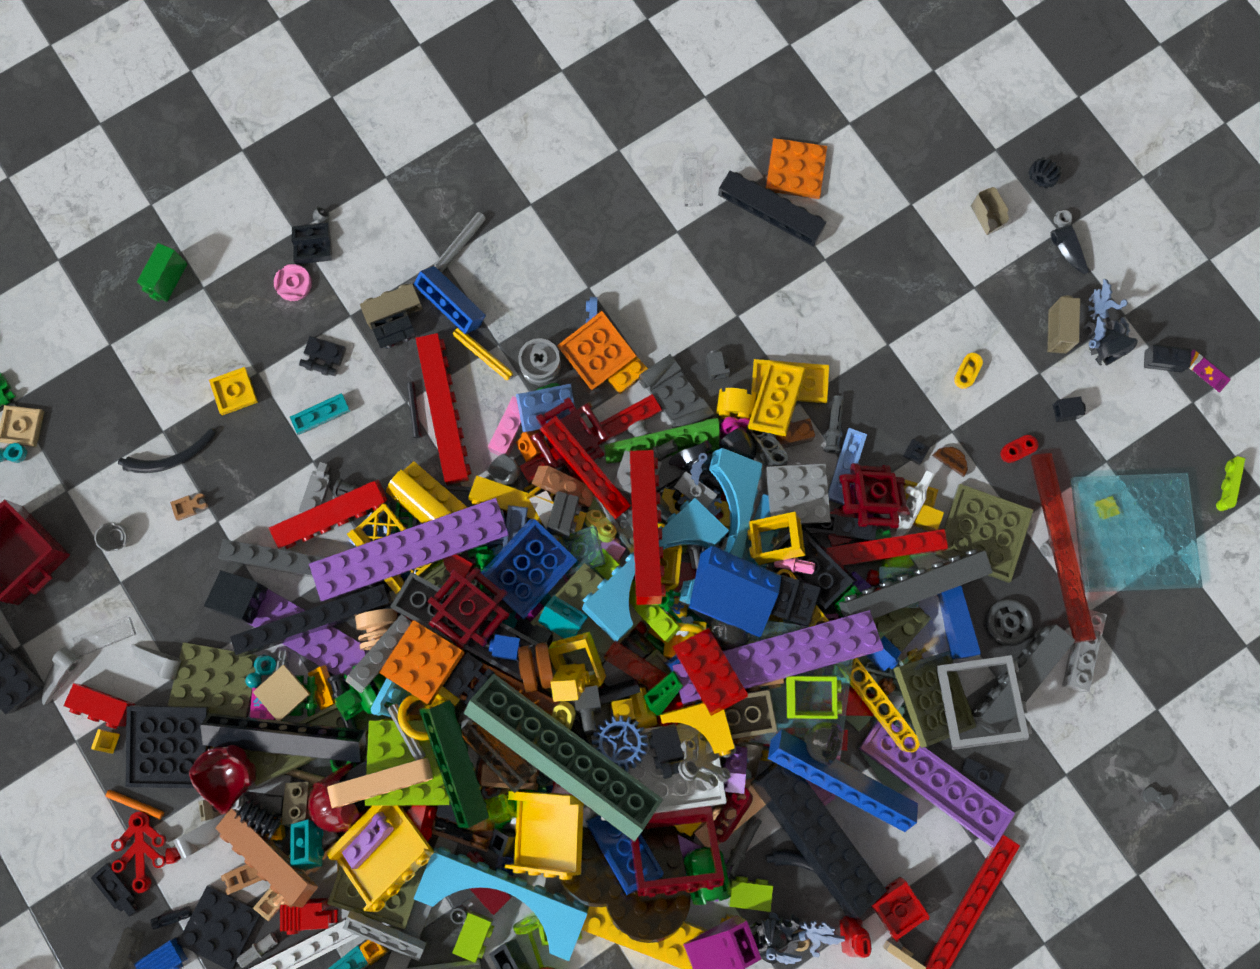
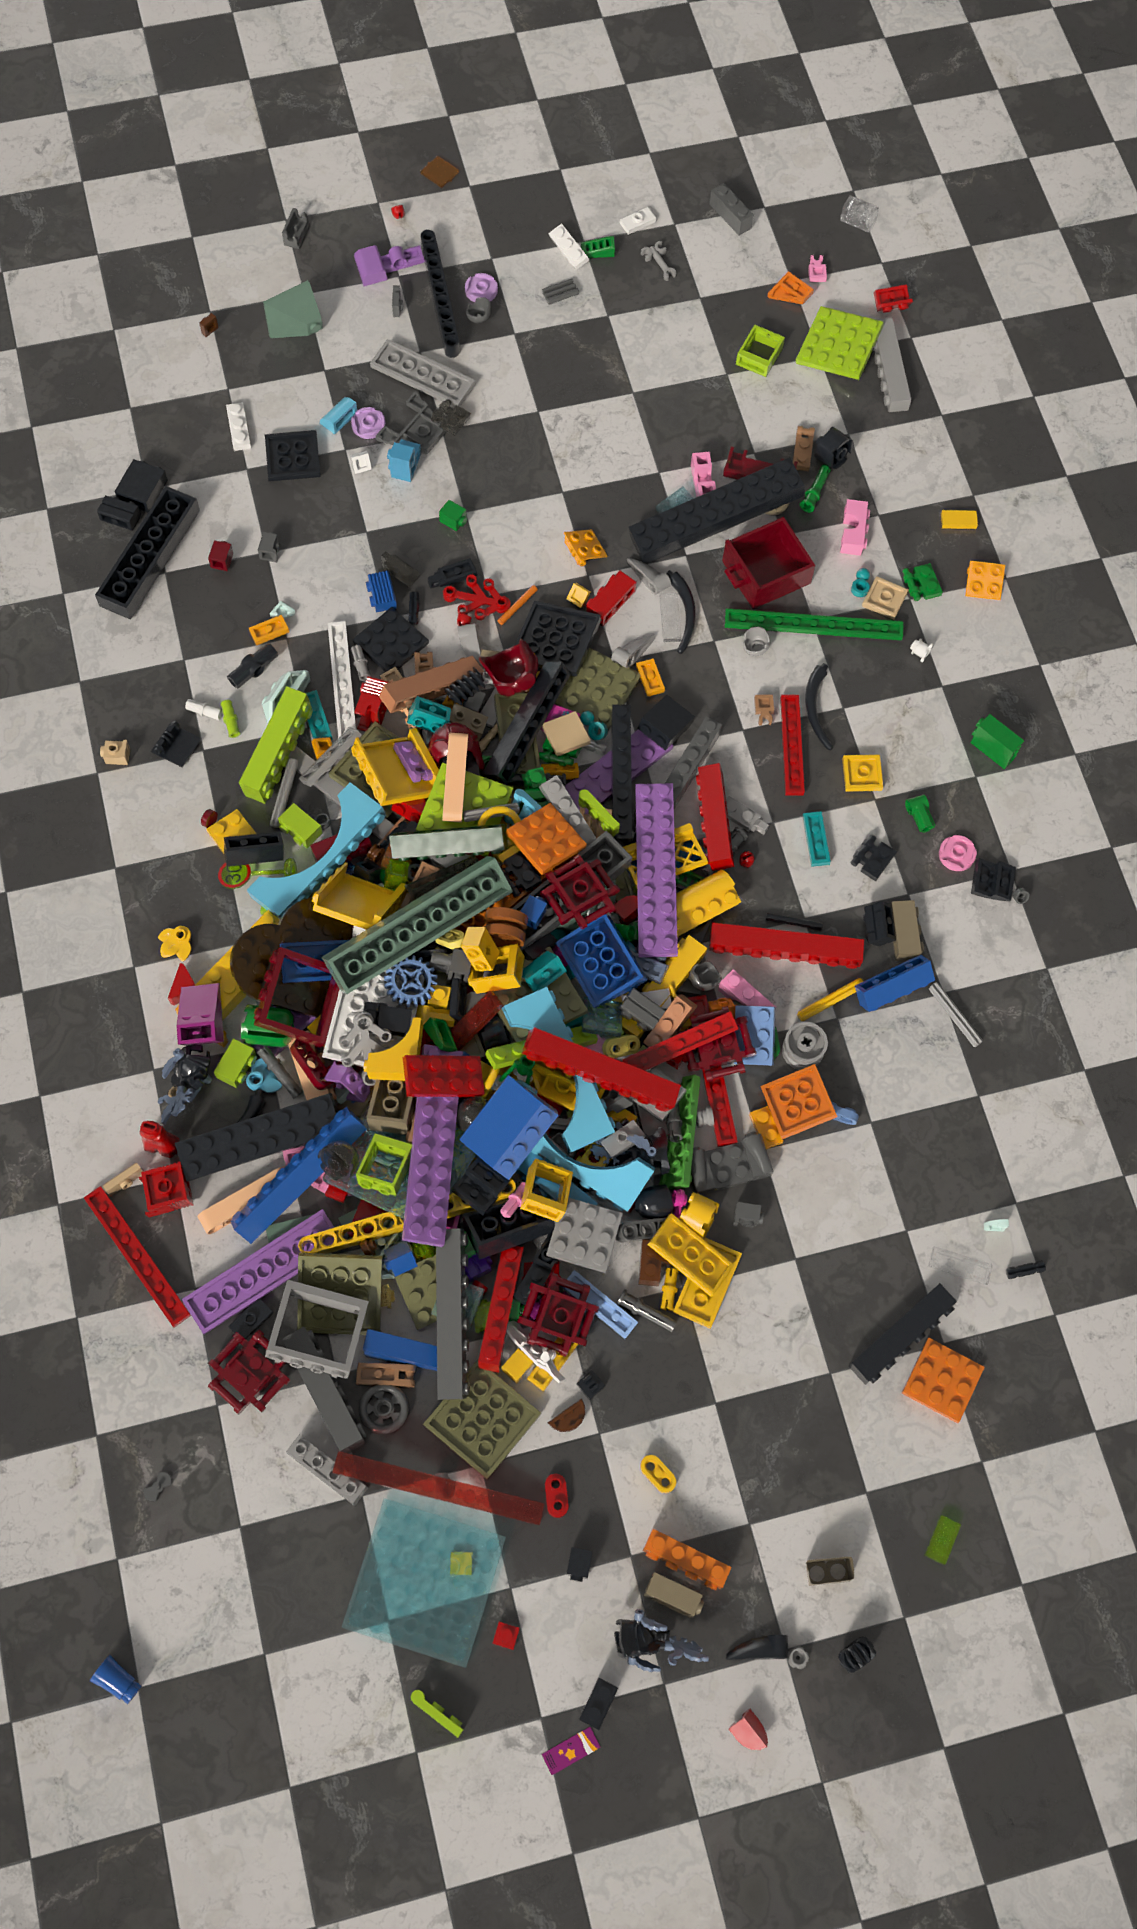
camera: 105 degrees right, 10 degrees down
none -> light nougat beam [197,1166,285,1235]
none -> dark red brick [208,1330,291,1415]
none -> medium azure plate [246,1058,282,1093]
none -> medium nougat plate [356,1363,416,1388]
none -> green brick [439,500,467,532]
none -> red plate [492,1622,520,1650]
none -> light orange hinge [564,529,607,567]
none -> lime plate [578,789,620,837]
none -> light orange plate [636,658,665,697]
none -> orange brick [643,1529,731,1590]
none -> yellow pin [660,1268,679,1311]
none -> black animal [666,570,696,654]
none -> green plate [724,609,903,641]
none -> brick [728,1708,768,1750]
none -> red hinge [739,851,755,868]
none -> red plate [780,695,805,796]
none -> green piece [905,794,935,833]
none -> white brick [910,638,934,662]
none -> clear neon green plate [924,1515,961,1565]
none -> light aqua tile [984,1219,1009,1232]
none -> black axle [1006,1260,1046,1279]

